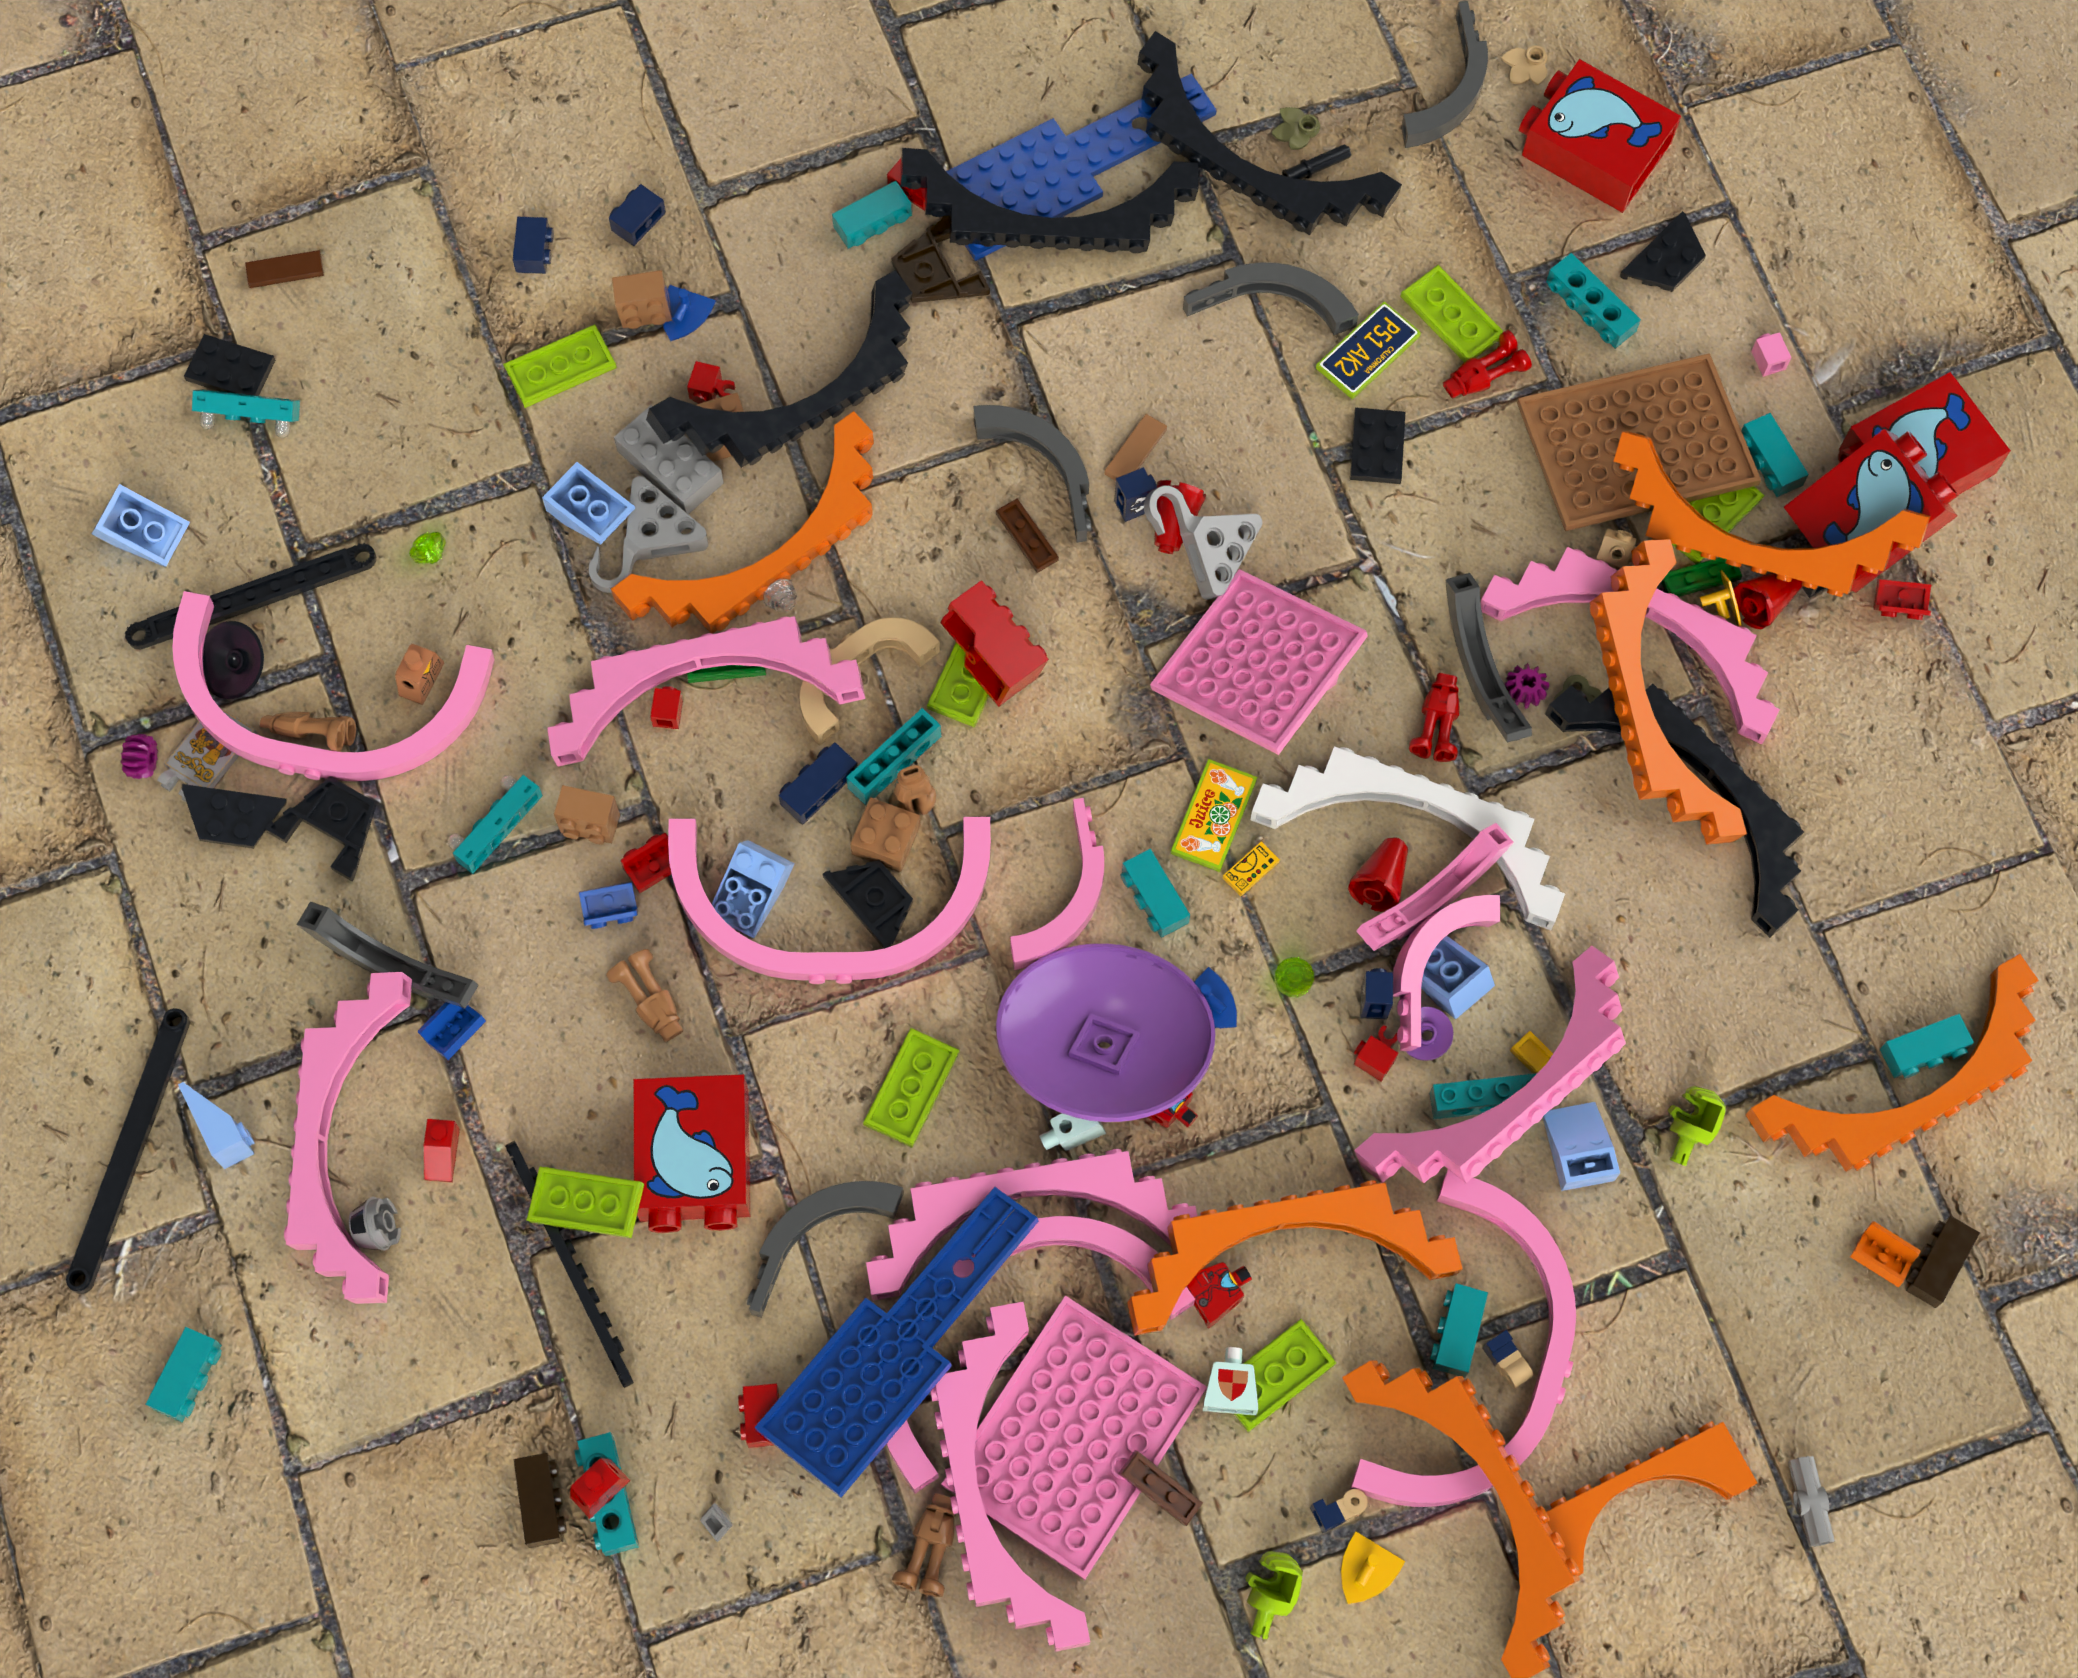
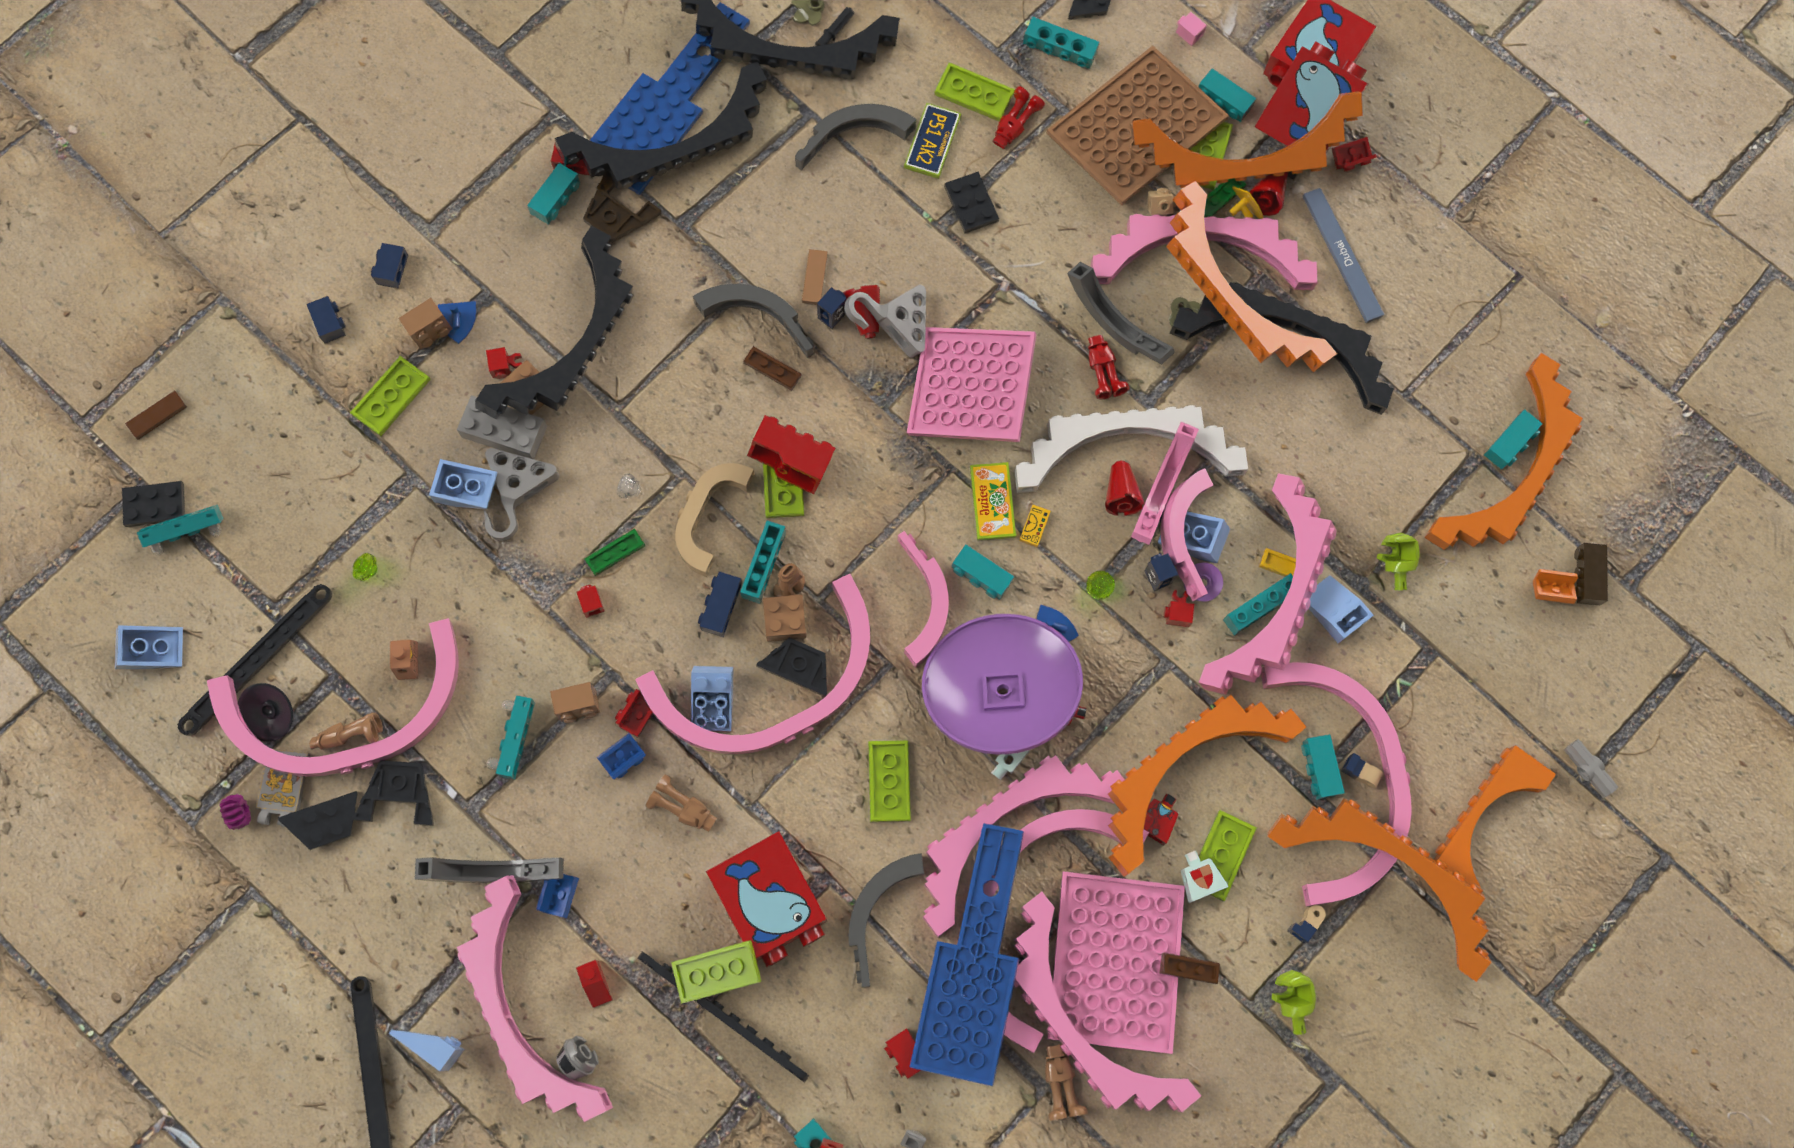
camera: 30 degrees left, 5 degrees up
bright pink arch [547,616,865,767] -> none
orange arch [611,411,874,634] -> none
yellow shield [1341,1531,1405,1604] -> none
magenta gear [1504,663,1549,709] -> none
none -> sand blue tile [1302,188,1384,323]

